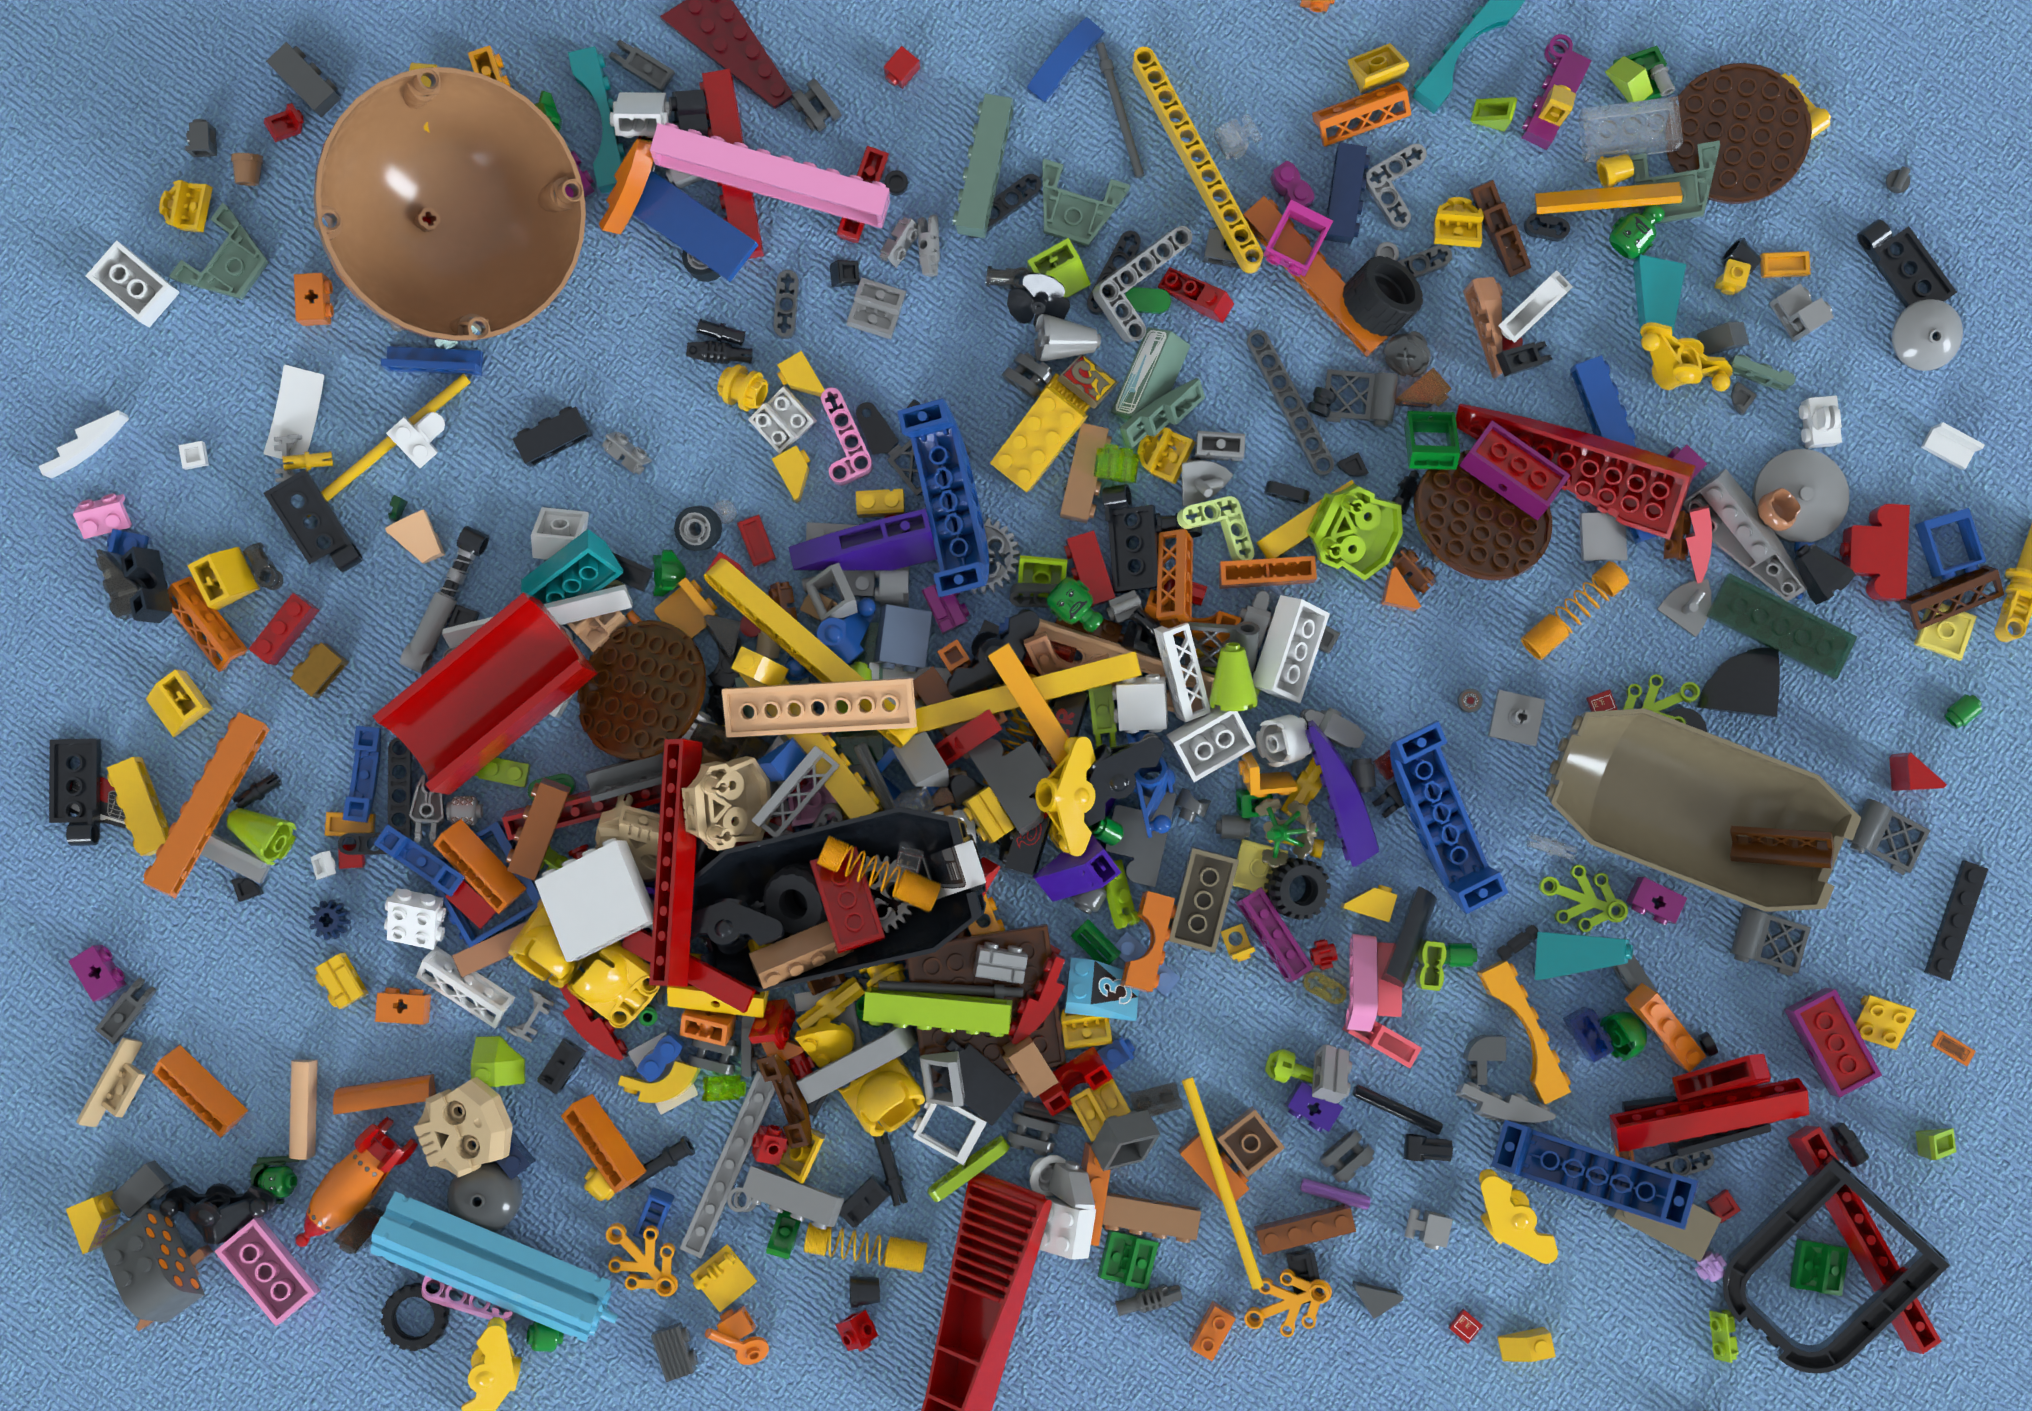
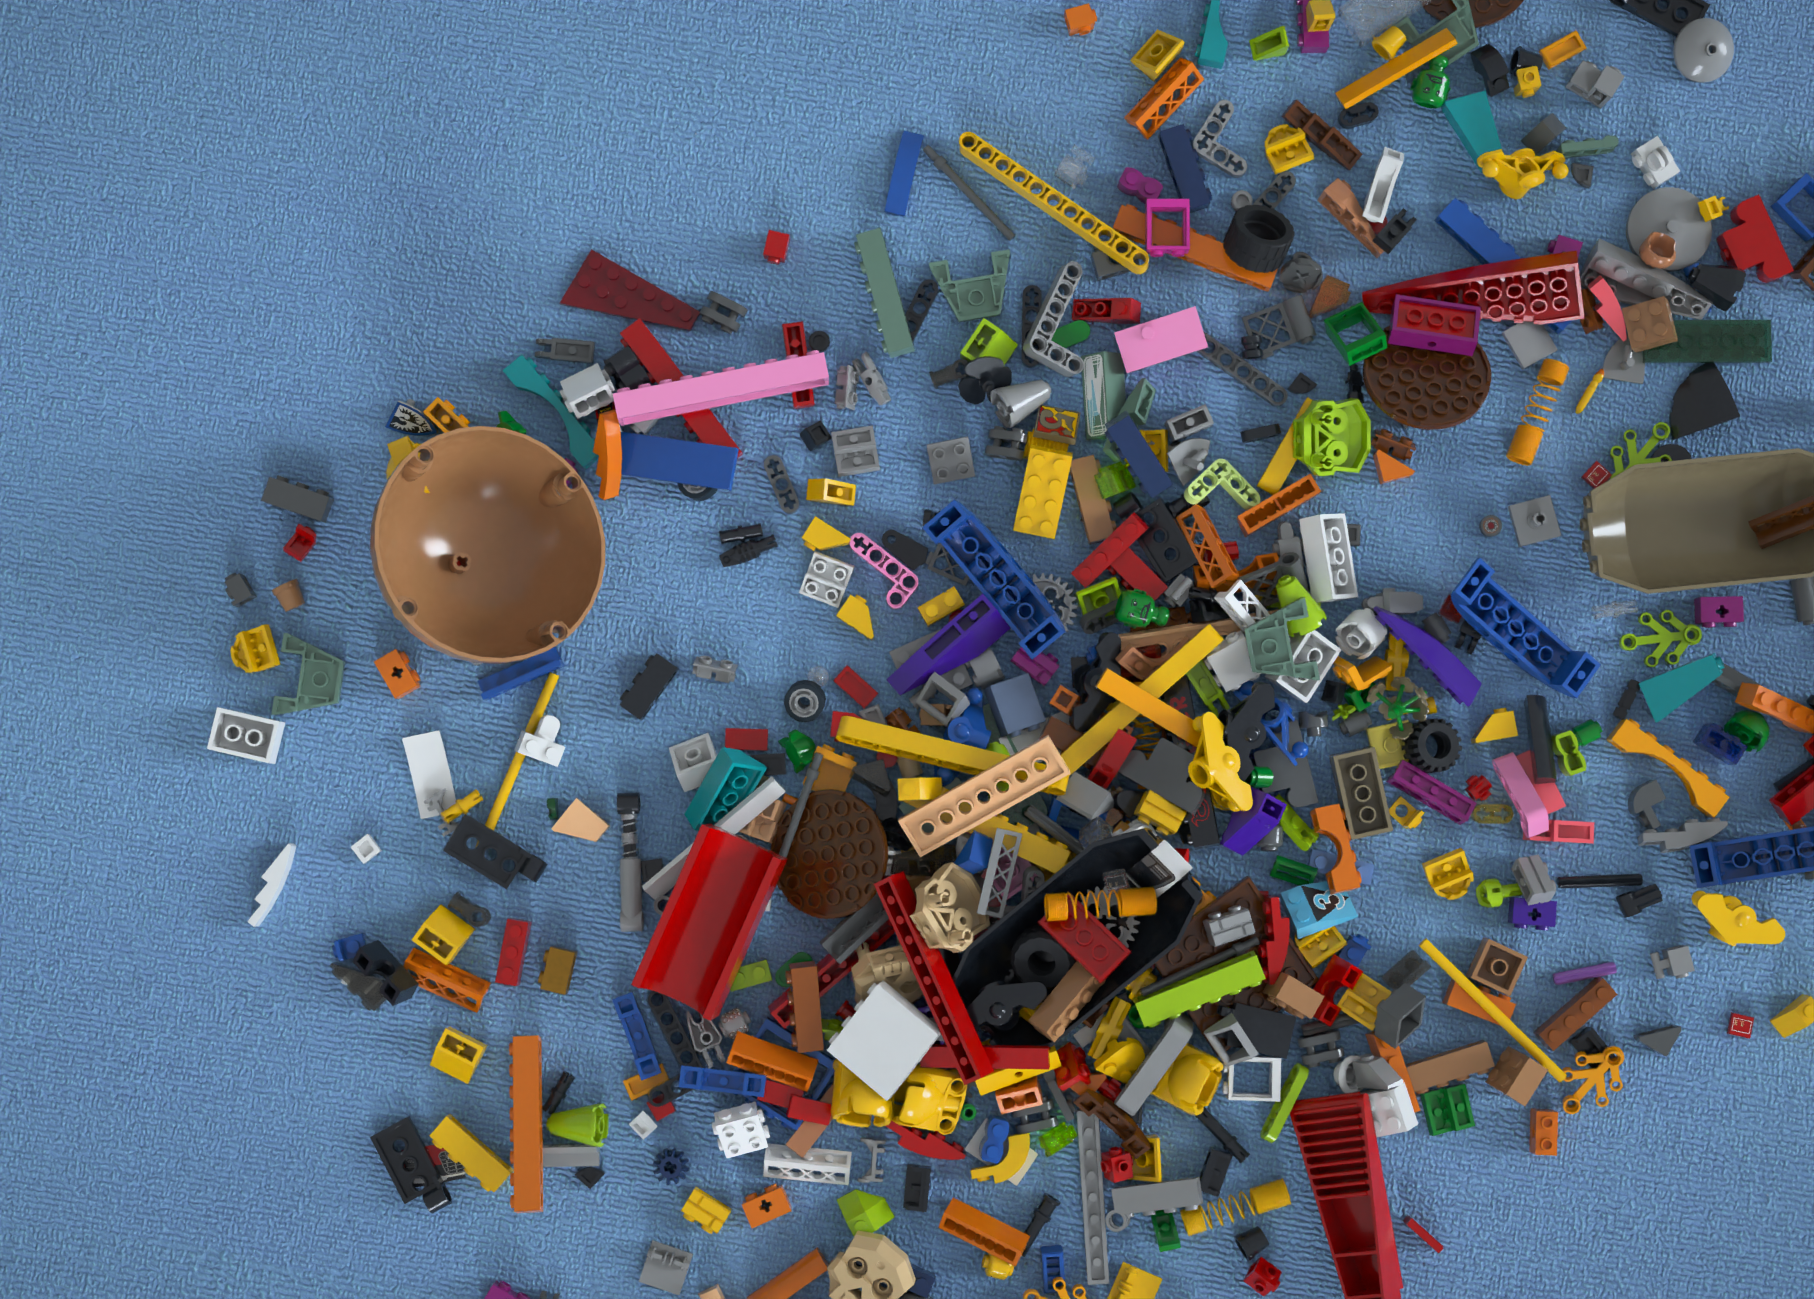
camera: 25 degrees left, 0 degrees up
bright pink bracket [73,493,132,539] -> none
yellow piece [717,364,768,411] -> none
dark grey hinge [1115,1285,1183,1317] -> none
dark grey brick [1319,1129,1375,1183] -> none
white panel [1921,422,1985,470] -> none
none -> shield [385,399,438,436]
none -> light grey hinge [639,1240,693,1295]
none -> red tile [725,728,768,751]
none -> dark grey bar [779,752,823,858]
none -> red tile [786,1095,831,1126]
none -> yellow slope [806,478,856,506]
none -> light grey tile [859,704,886,725]
none -> light grey hinge [926,436,975,484]
none -> red arch [1071,512,1149,588]
none -> dark blue brick [1104,411,1173,498]
none -> bright pink brick [1114,306,1208,374]
none -> sand green wing [1244,597,1320,681]
none -> black tile [1321,680,1347,705]
none -> lime plant [1332,703,1356,721]
none -> red tile [1403,1216,1443,1253]
none -> yellow slope [1422,847,1474,900]
none -> black brick [1470,43,1510,97]
none -> medium nougat brick [1486,1046,1548,1106]
none -> yellow piece [1575,369,1604,414]
none -> medium nougat brick [1622,296,1678,353]
none -> yellow plate [1698,195,1729,222]

